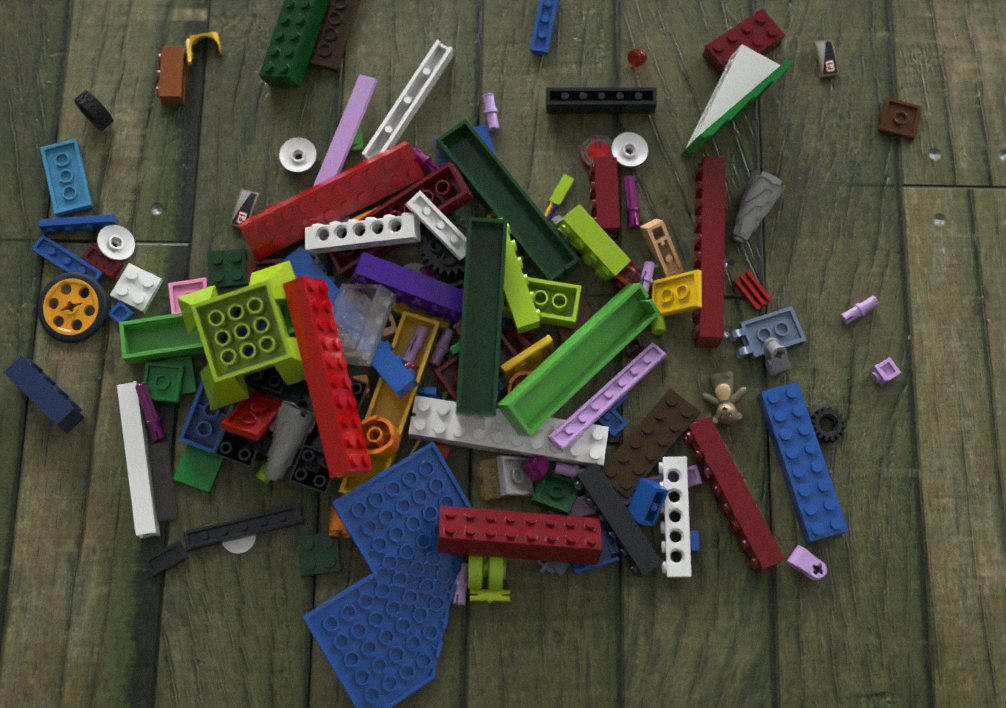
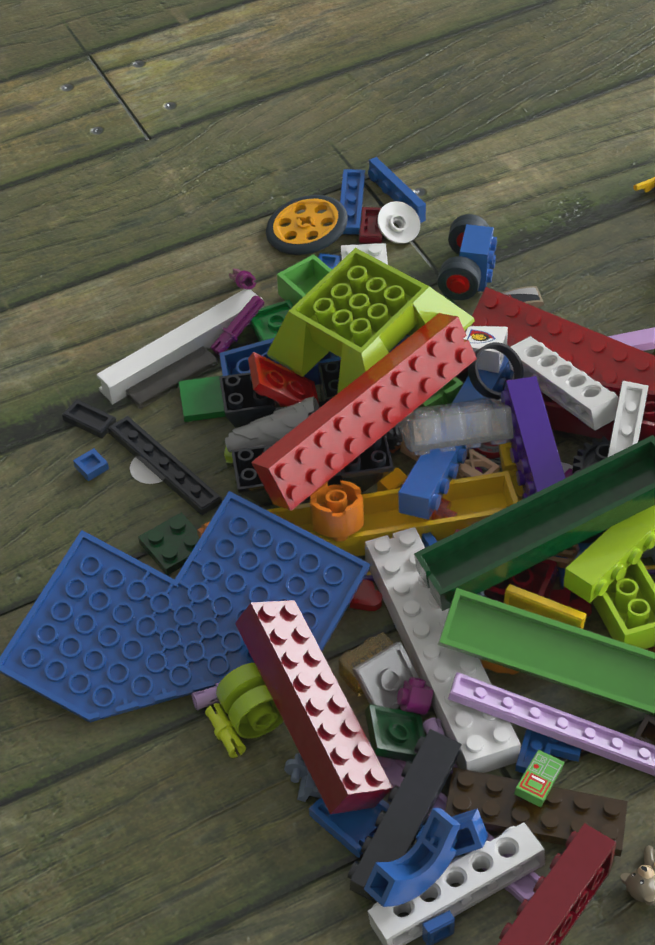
camera: 65 degrees right, 25 degrees down
dark blue brick [4,356,85,434] -> none
dark azure plate [40,138,93,217] -> none
black tyre [74,90,114,131] -> none
dark orange brick [156,46,187,104] -> none
white dish [279,137,317,172] -> none
lavender pin [403,325,429,365] -> none
none -> blue plate [73,448,109,481]
none -> magenta axle [229,268,256,290]
none -> blue arch [364,808,461,907]
none -> brick [438,214,497,300]
none -> white torso [463,326,508,373]
none -> black tyre [468,342,524,399]
none -> bright green tile [514,749,565,807]

